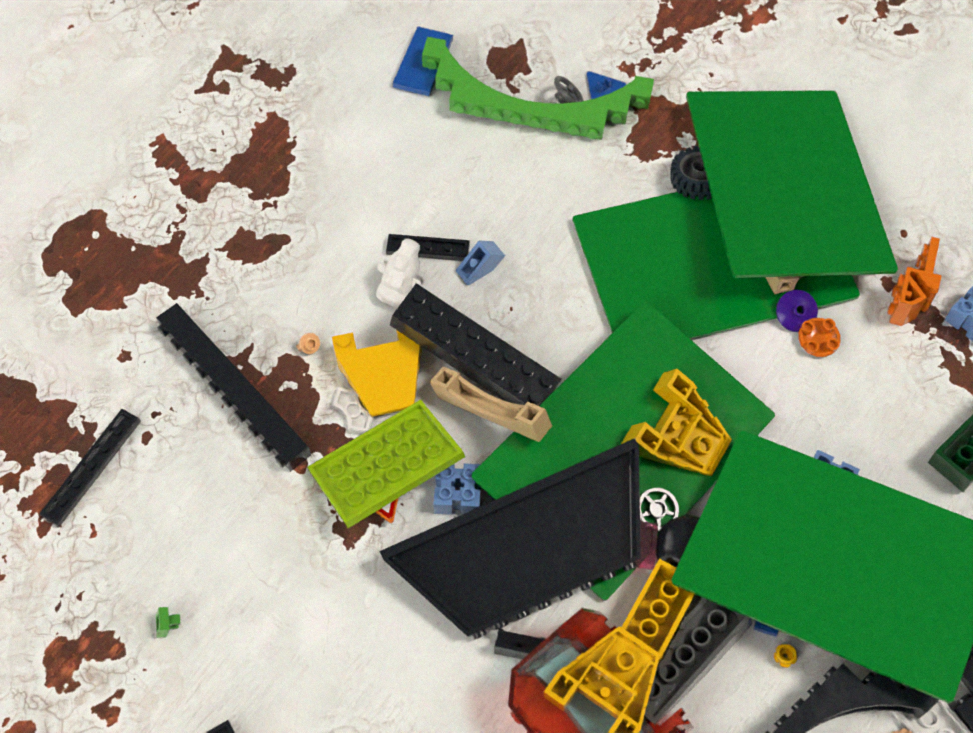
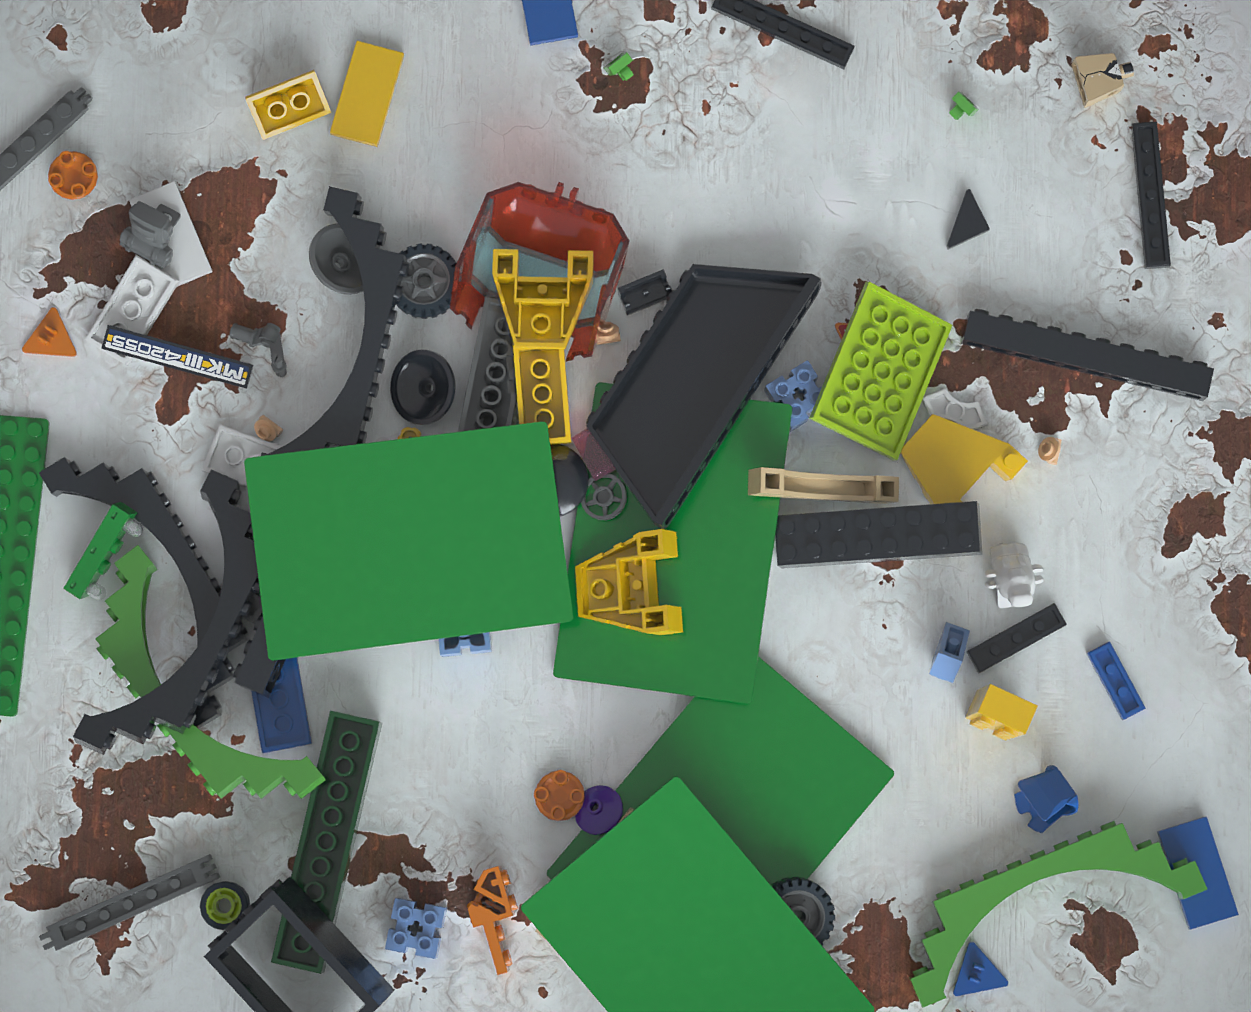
camera: 145 degrees right, 20 degrees up
dark grey piece [554,76,584,103] -> none
none -> black dish [390,350,456,425]
none -> black tile [946,189,990,250]
none -> yellow brick [965,684,1038,741]
none -> blue piece [1014,765,1078,833]
none -> tan torso [1071,53,1134,108]
none -> blue tile [1086,641,1146,720]

